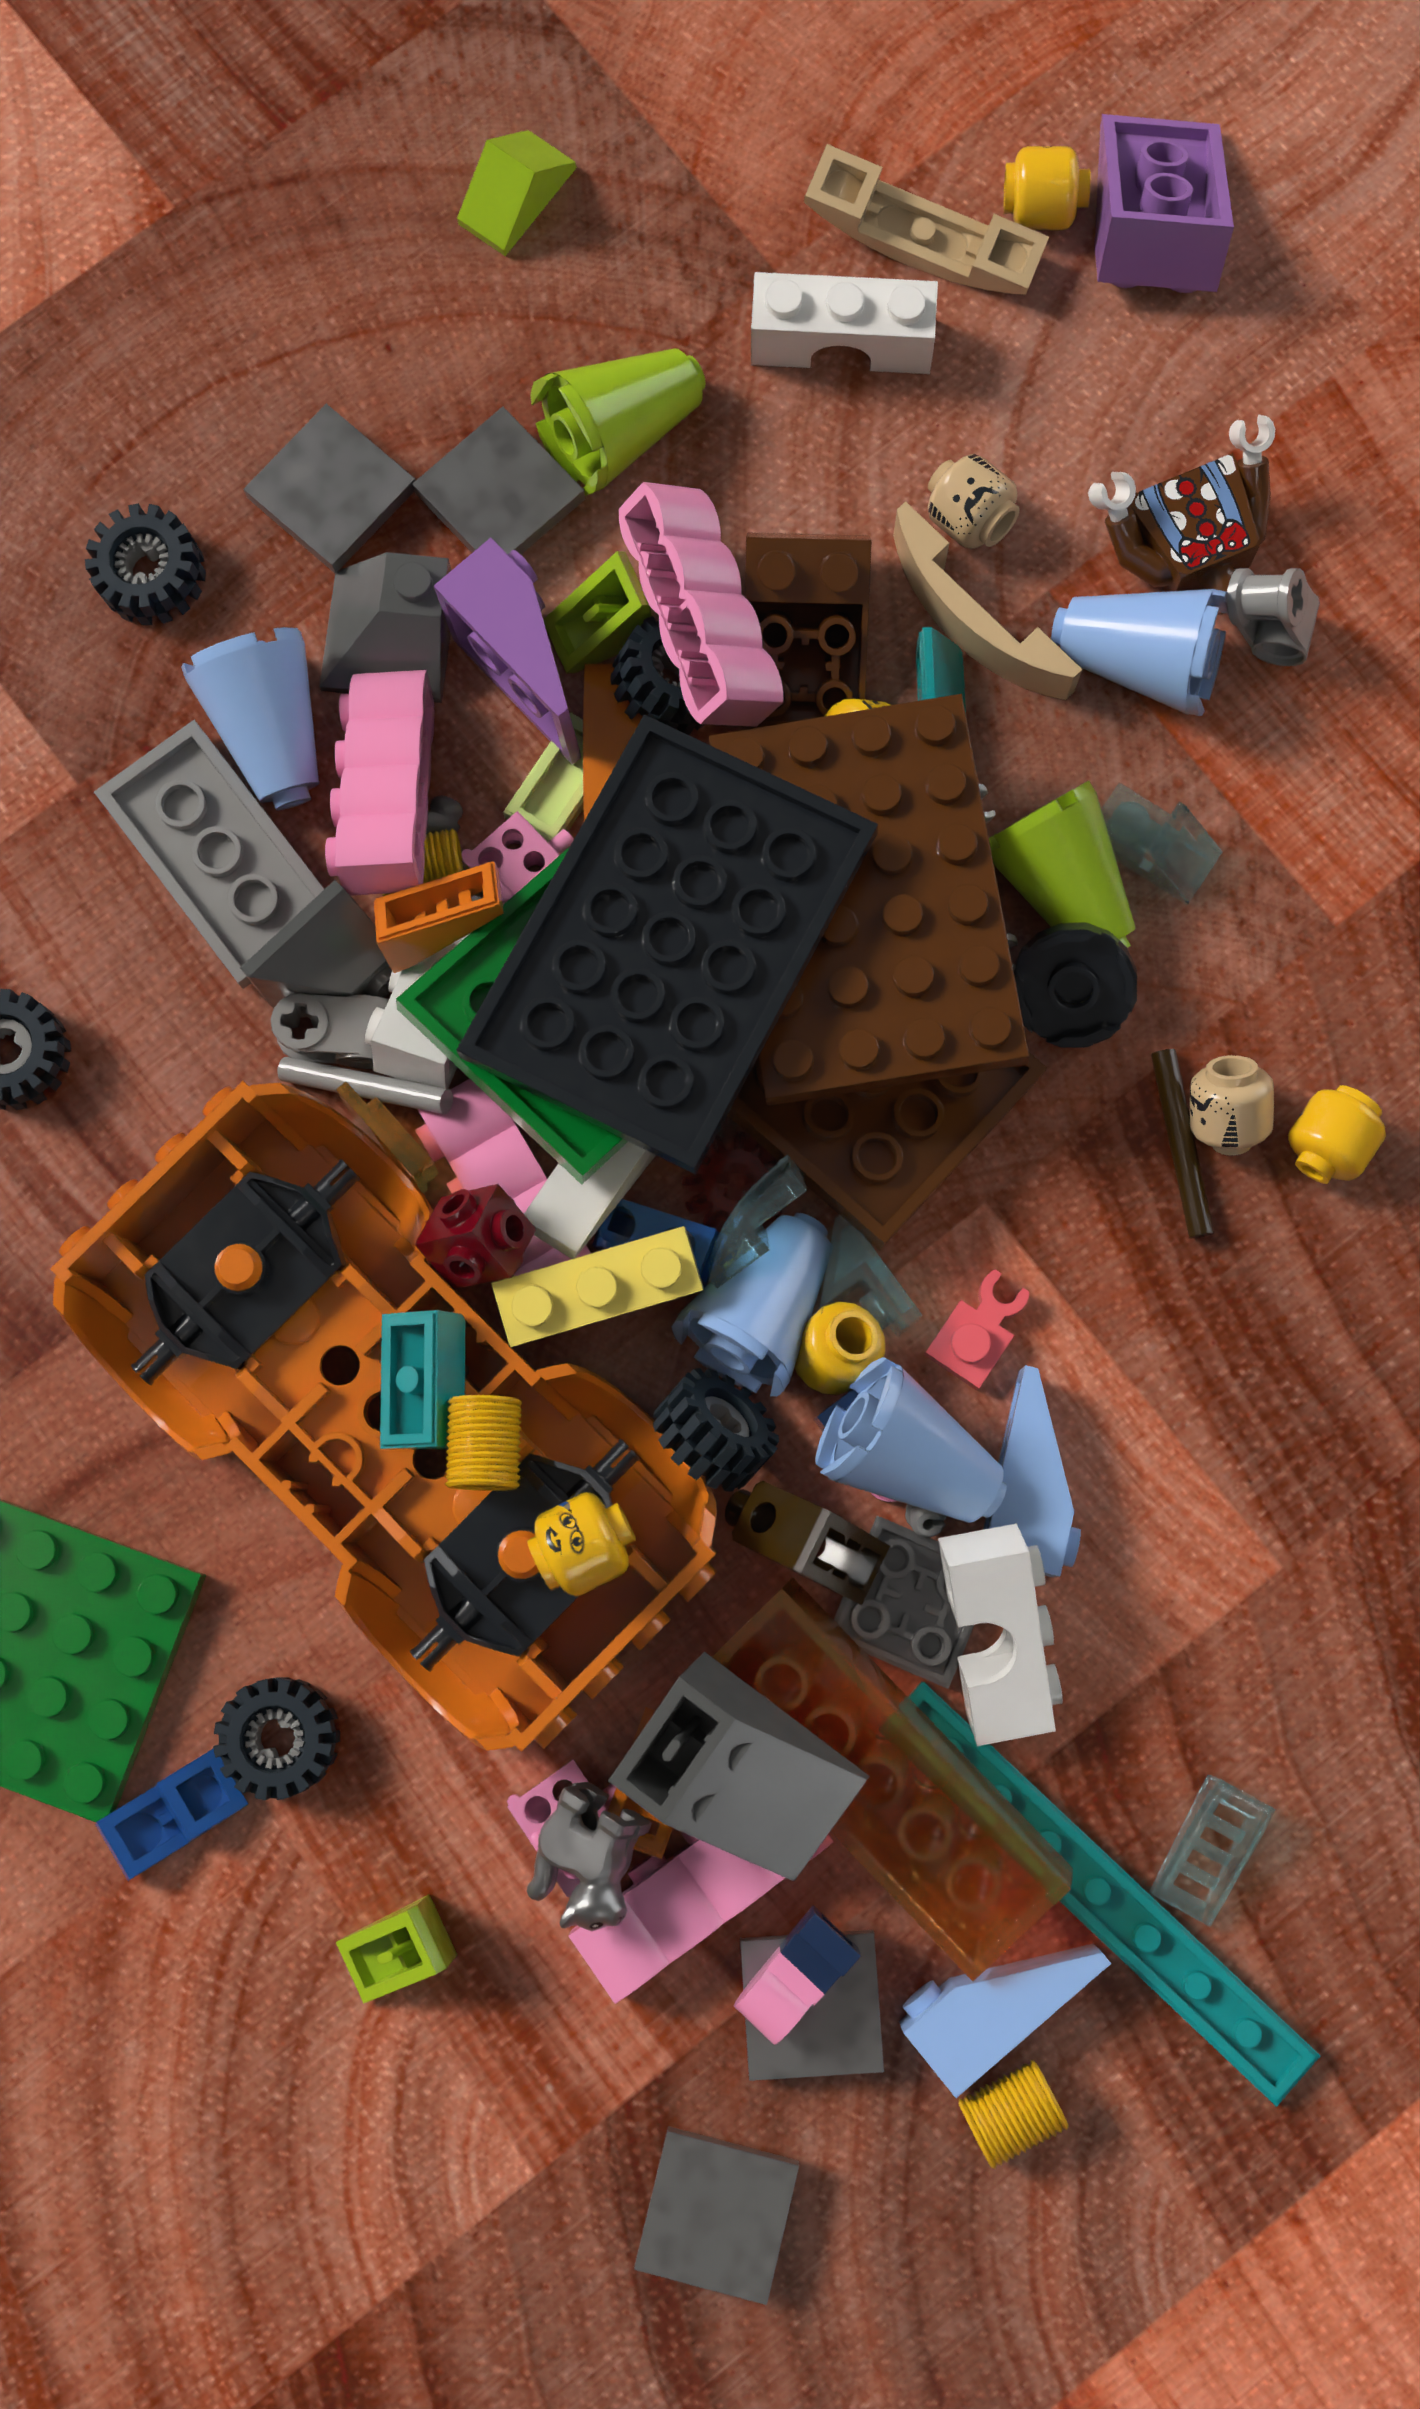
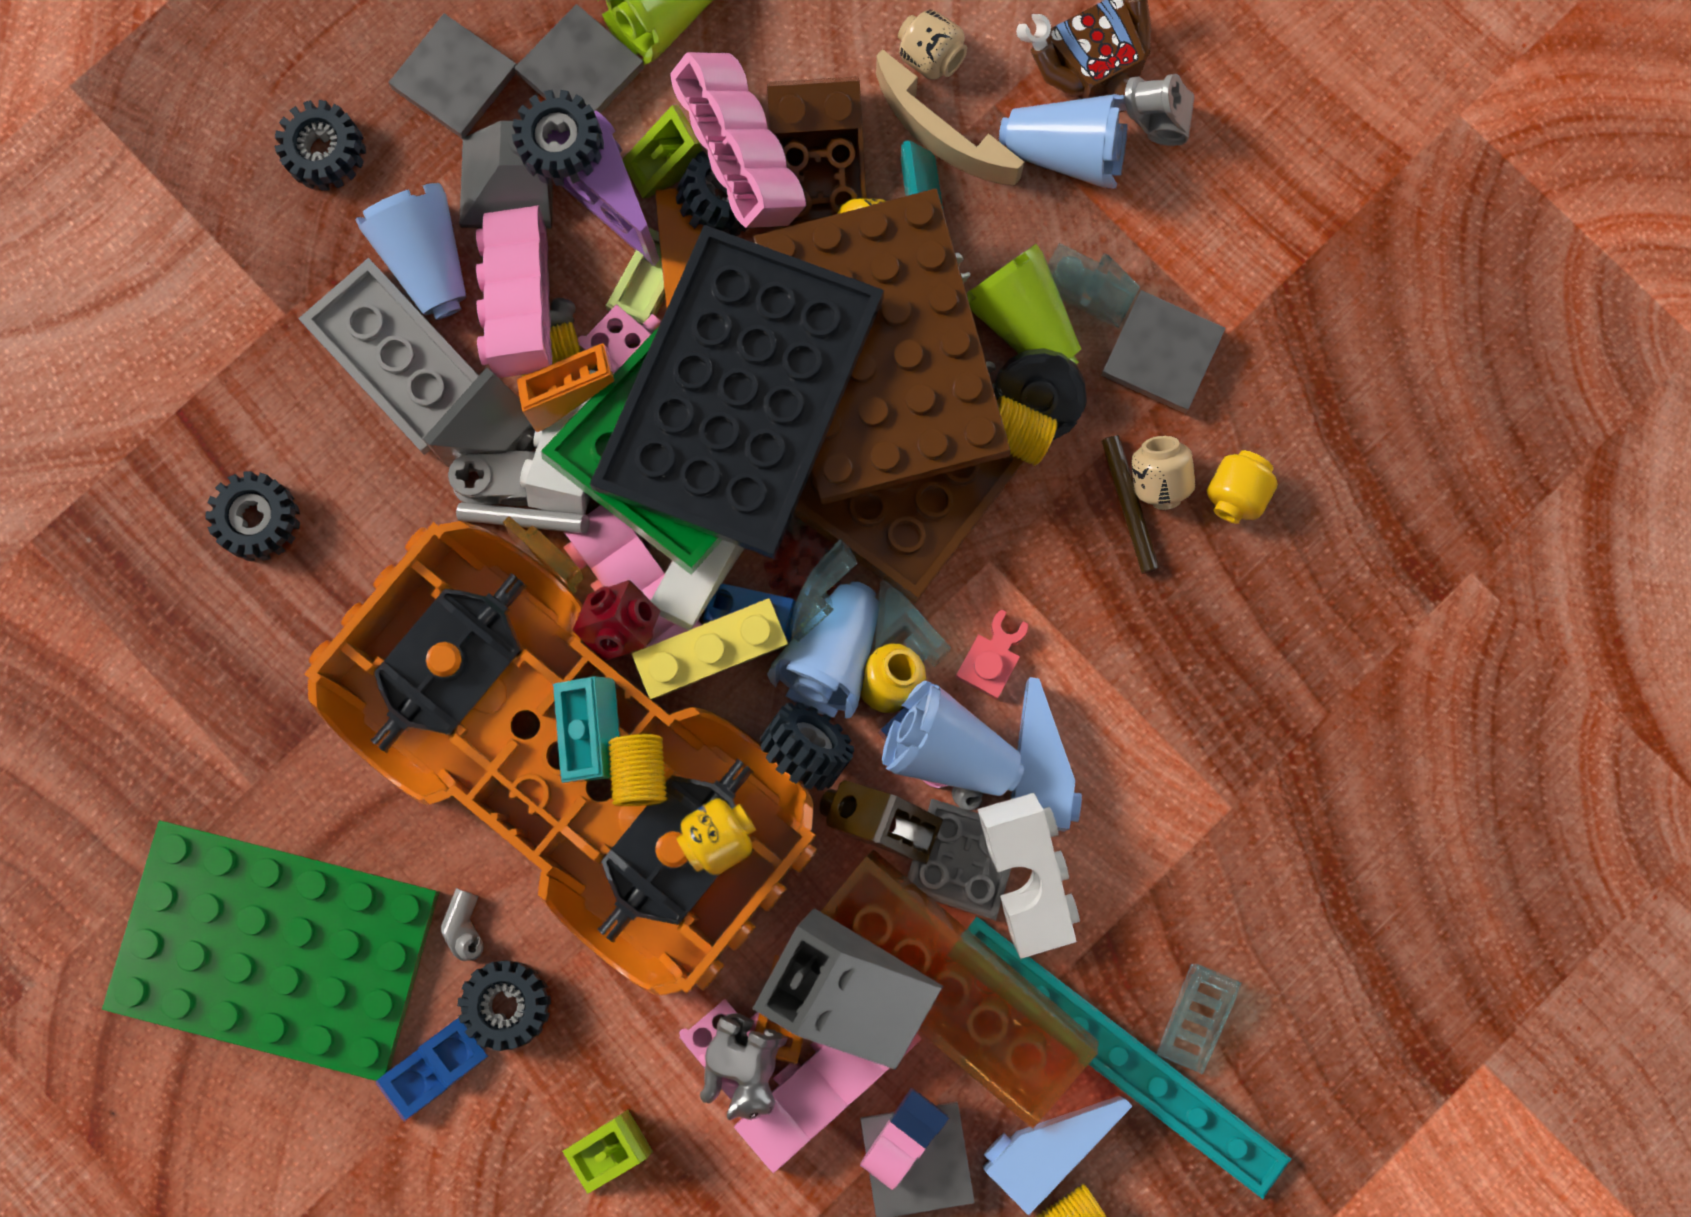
camera: 10 degrees left, 0 degrees up
none -> light grey arm [441,888,484,961]
none -> black bush [512,90,604,186]
none -> yellow piece [997,395,1057,466]
none -> flat silver tile [1101,290,1226,414]

